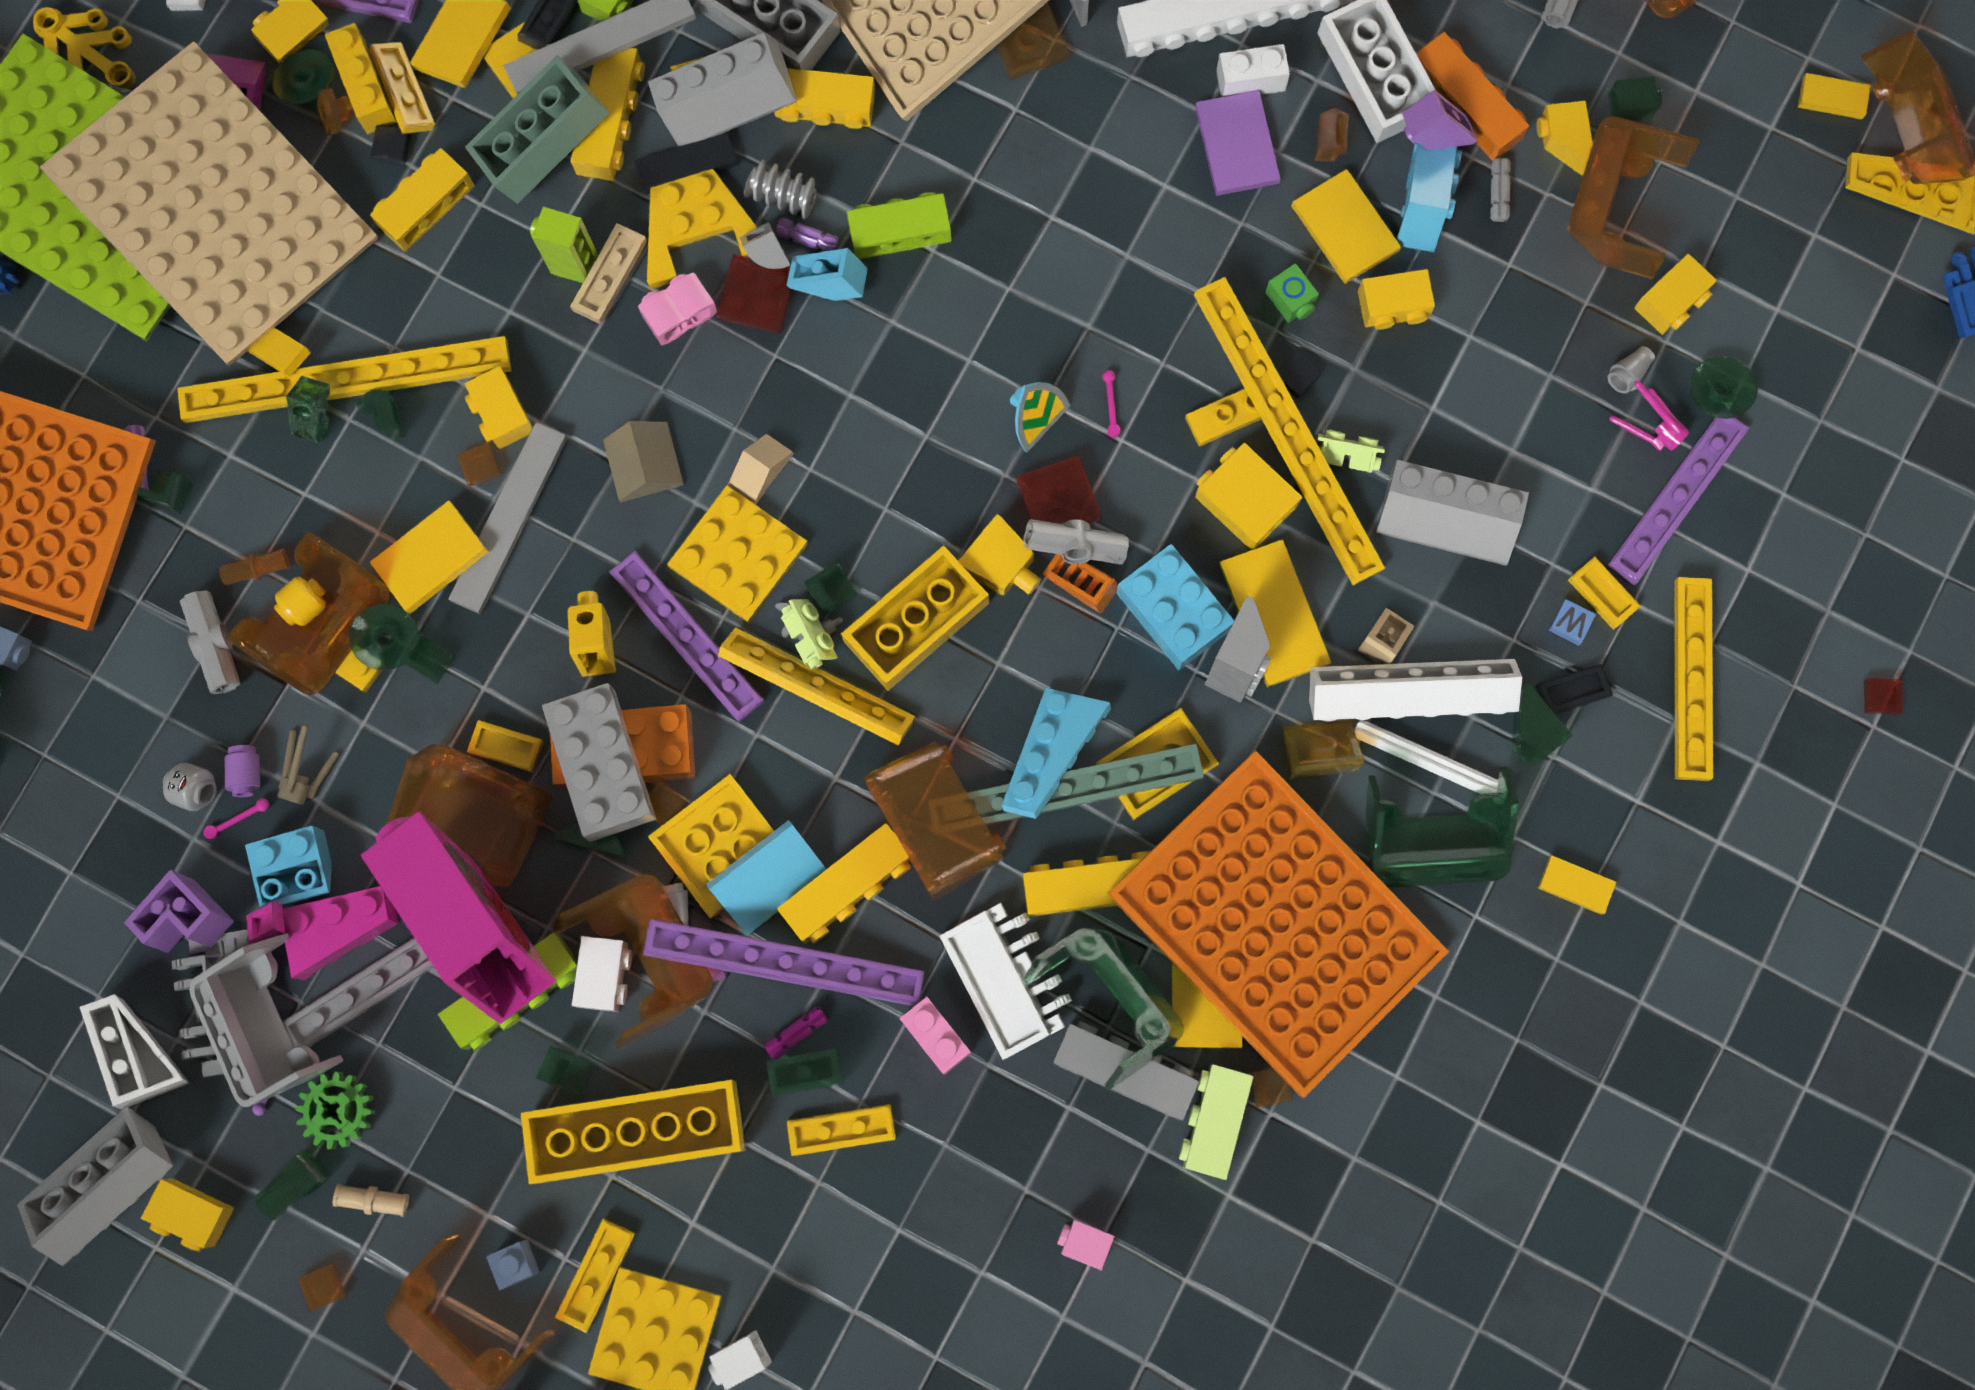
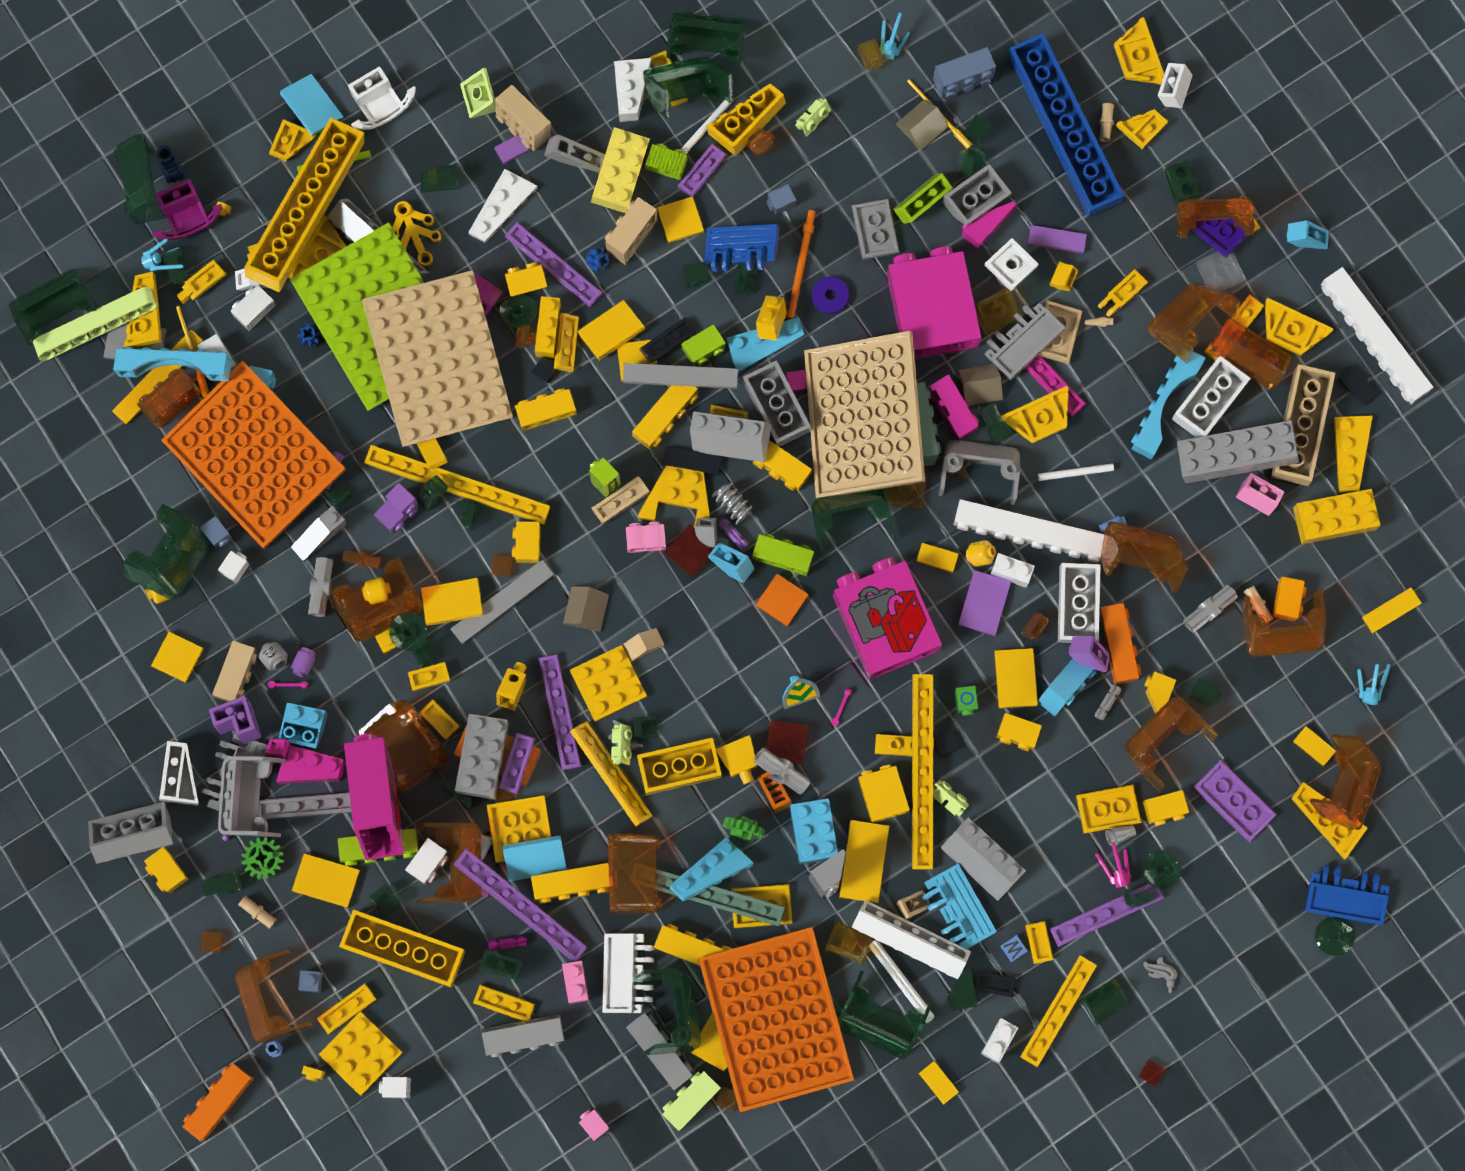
camera: 25 degrees right, 0 degrees up
dark tan plant [277,724,339,805] -> none
sand green brick [465,55,610,204] -> none
none -> yellow tile [151,632,204,683]
none -> tan brick [212,641,258,702]
none -> white brick [218,551,250,583]
none -> slope [291,506,347,561]
none -> yellow tile [292,854,360,908]
none -> medium lavender brick [374,483,419,533]
none -> yellow plate [408,662,451,692]
none -> light grey brick [482,1014,564,1057]
none -> medium lavender tile [499,733,535,795]
none -> bright green gear [723,815,765,841]
none -> orange tile [755,574,809,627]
none -> clear green windscreen [811,488,897,557]
none -> brick [833,557,942,680]
none -> yellow tile [916,543,958,573]
none -> medium azure hinge [922,864,997,949]
none -> yellow head [966,540,996,567]
none -> white brick [981,1018,1018,1063]
none -> yellow tile [1076,784,1142,834]
none -> clear green panel [1081,978,1129,1025]
none -> clear green bracket [1123,888,1155,909]
none -> light grey piece [1143,957,1177,993]
none -> medium lavender tile [1193,760,1277,842]

